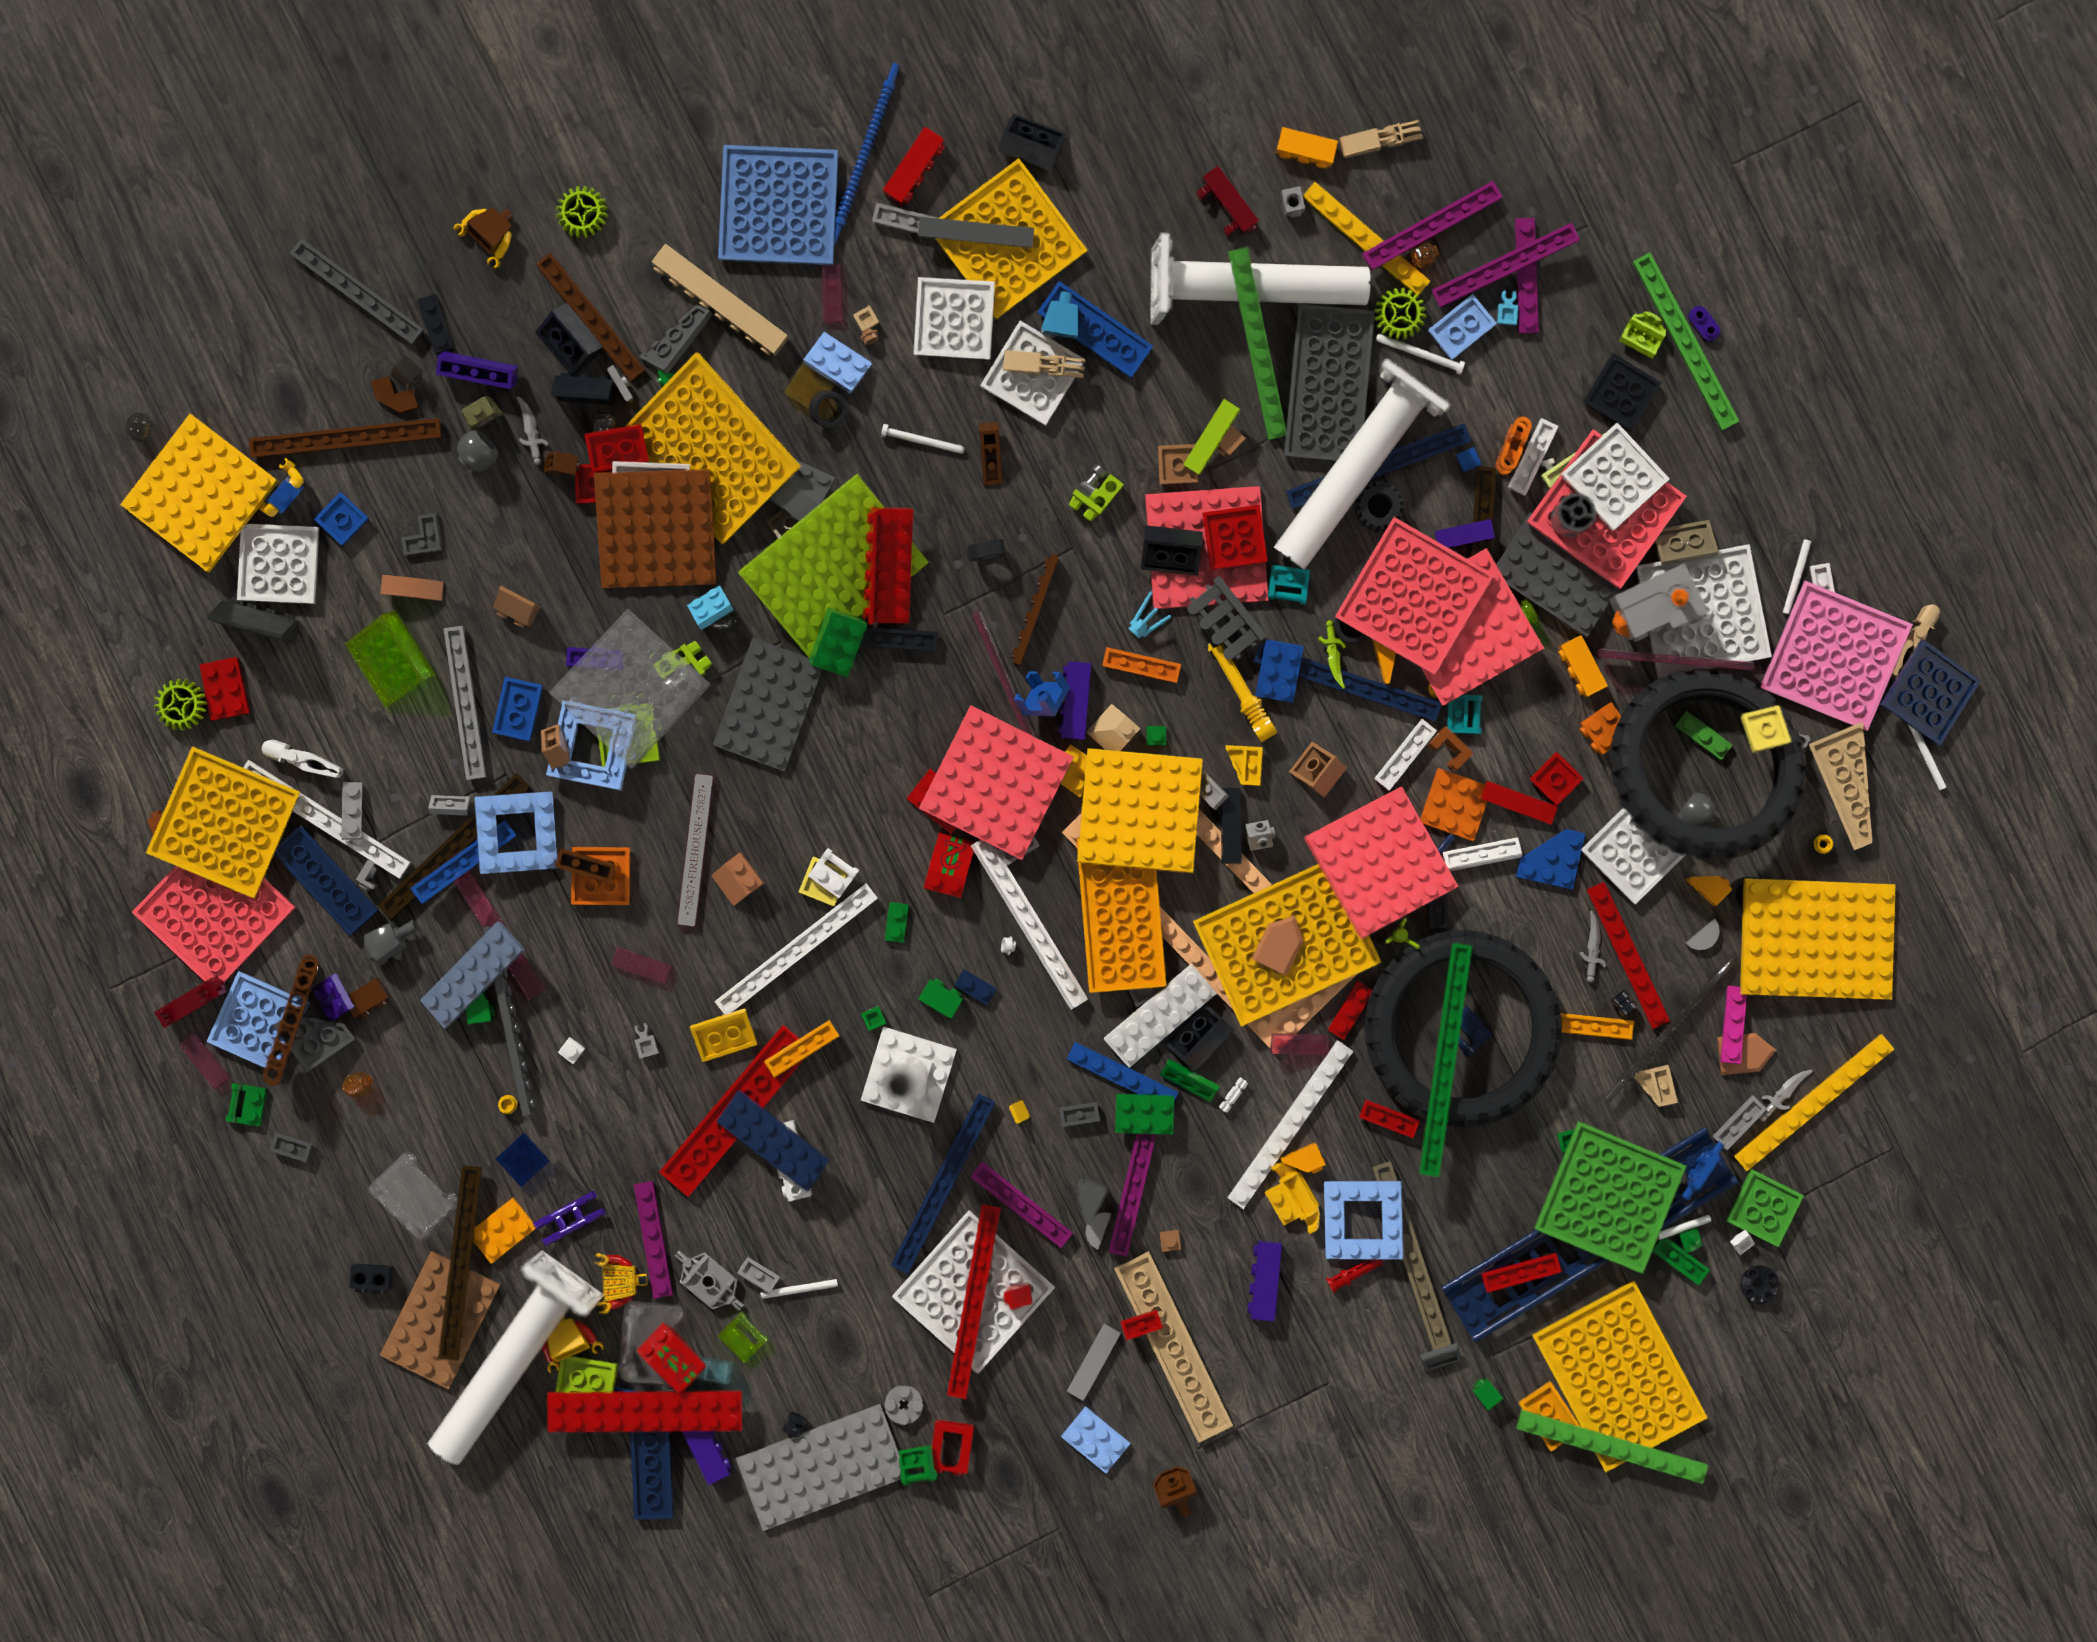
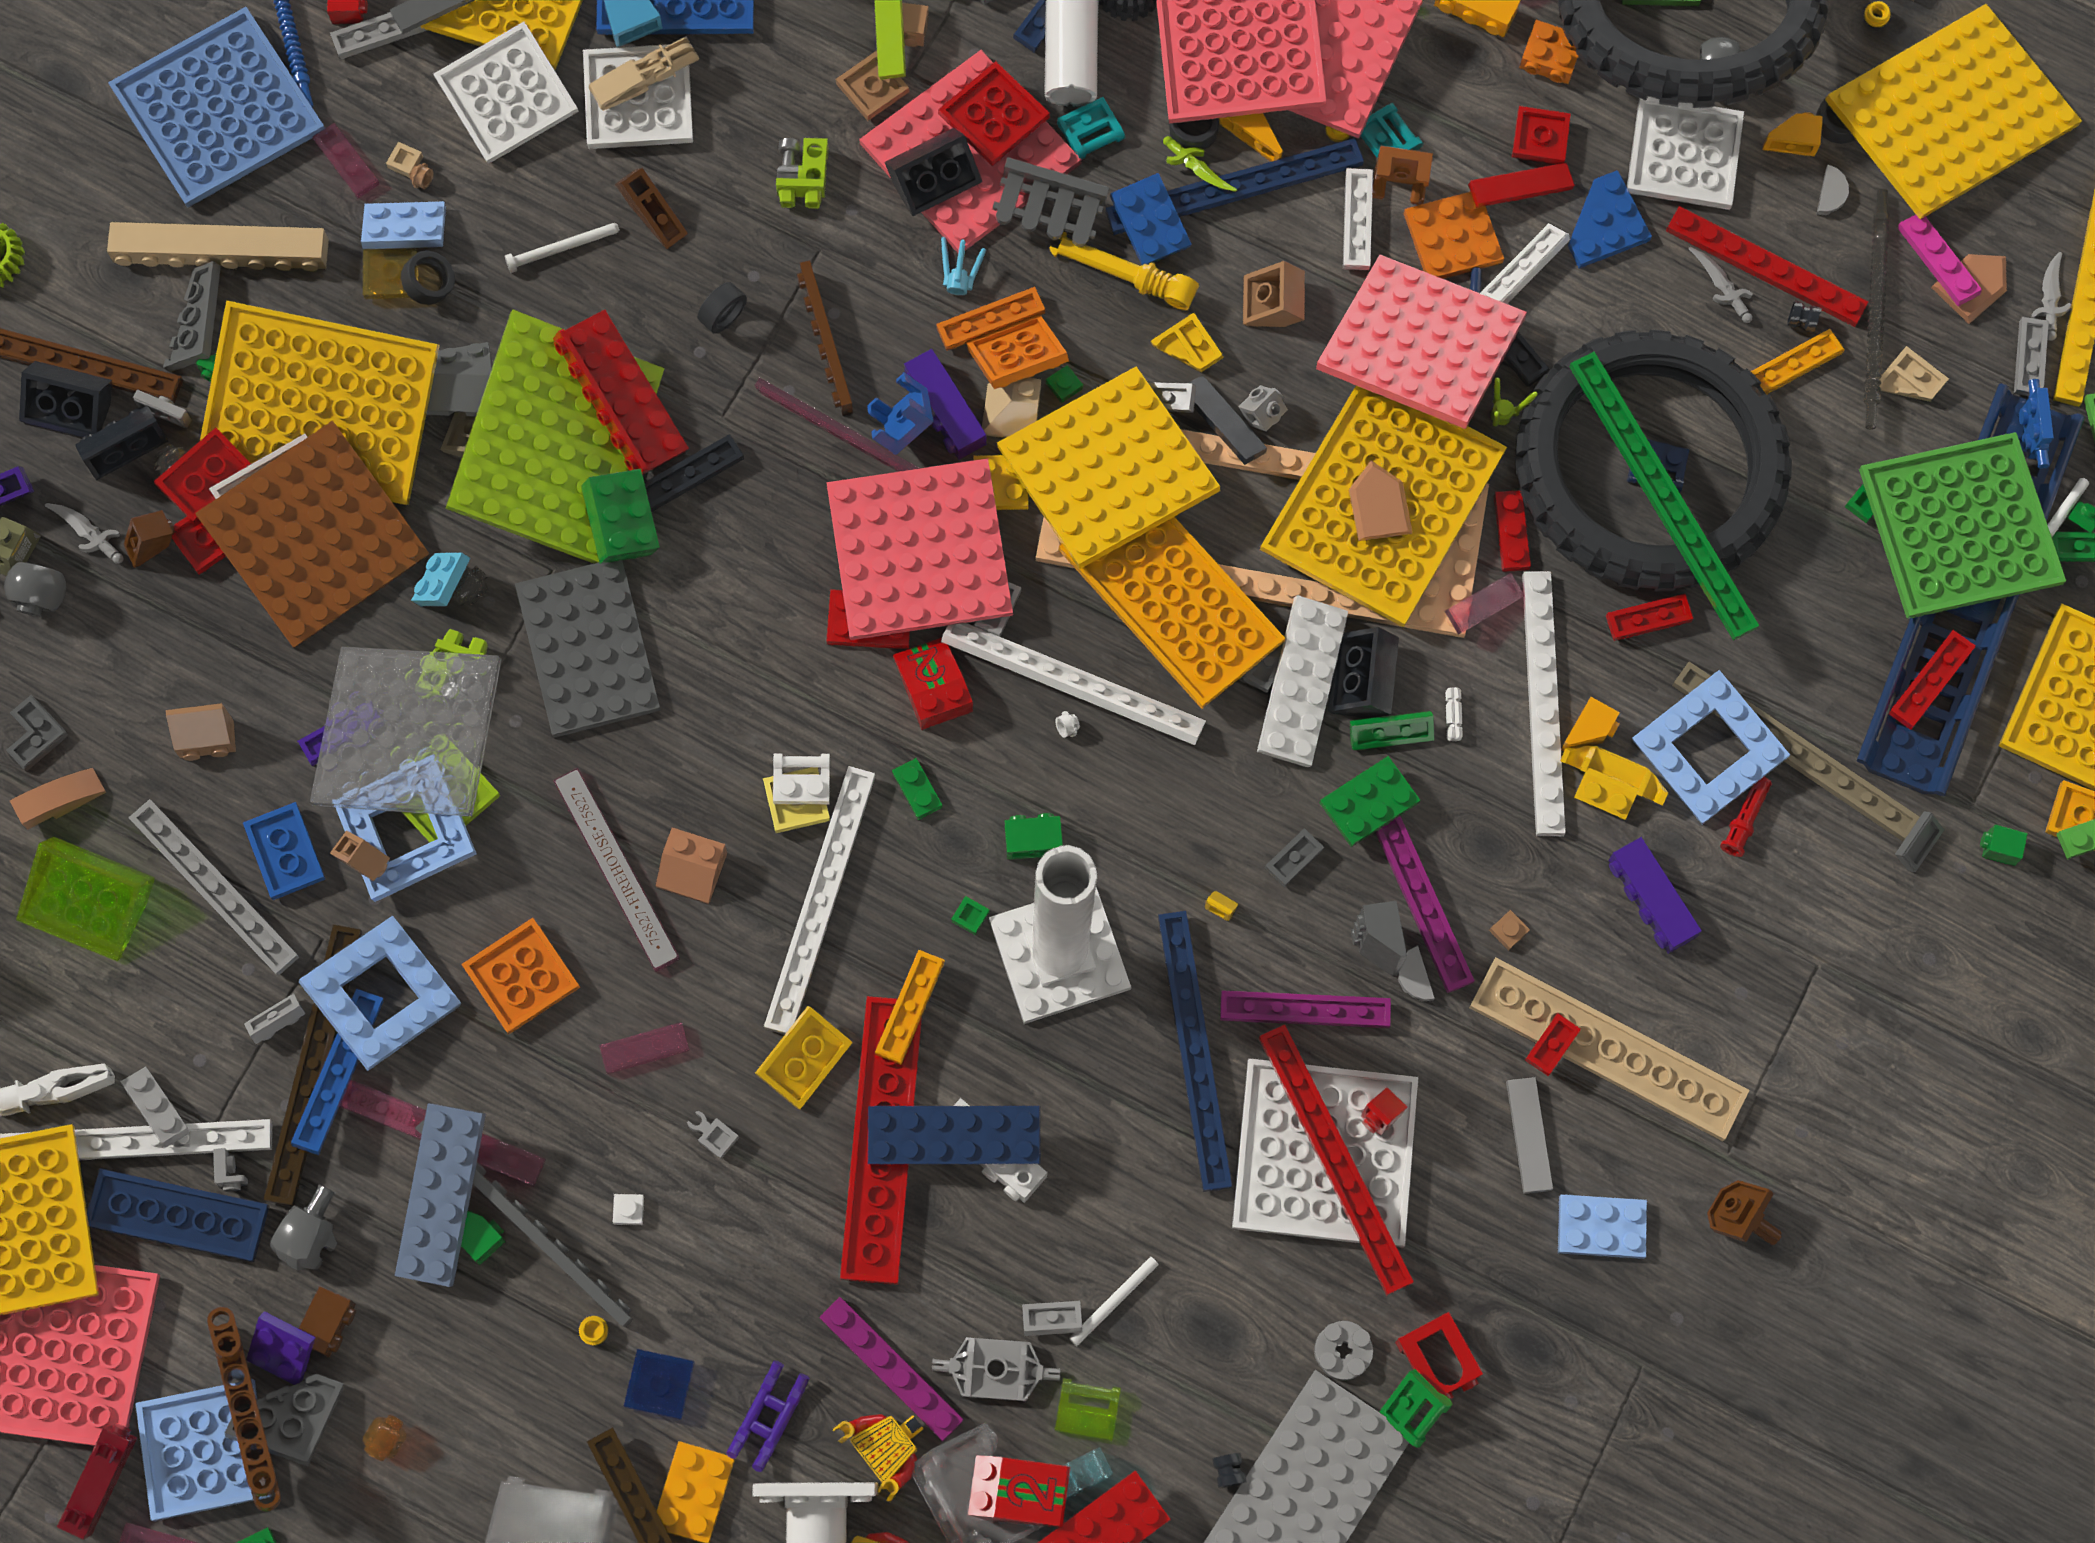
camera: 40 degrees left, 15 degrees down
reddish brown brick [555,848,619,883] -> none
dark blue plate [954,969,997,1005] -> none
blue plate [1067,1042,1179,1101] -> none
none -> orange plate [966,314,1069,389]

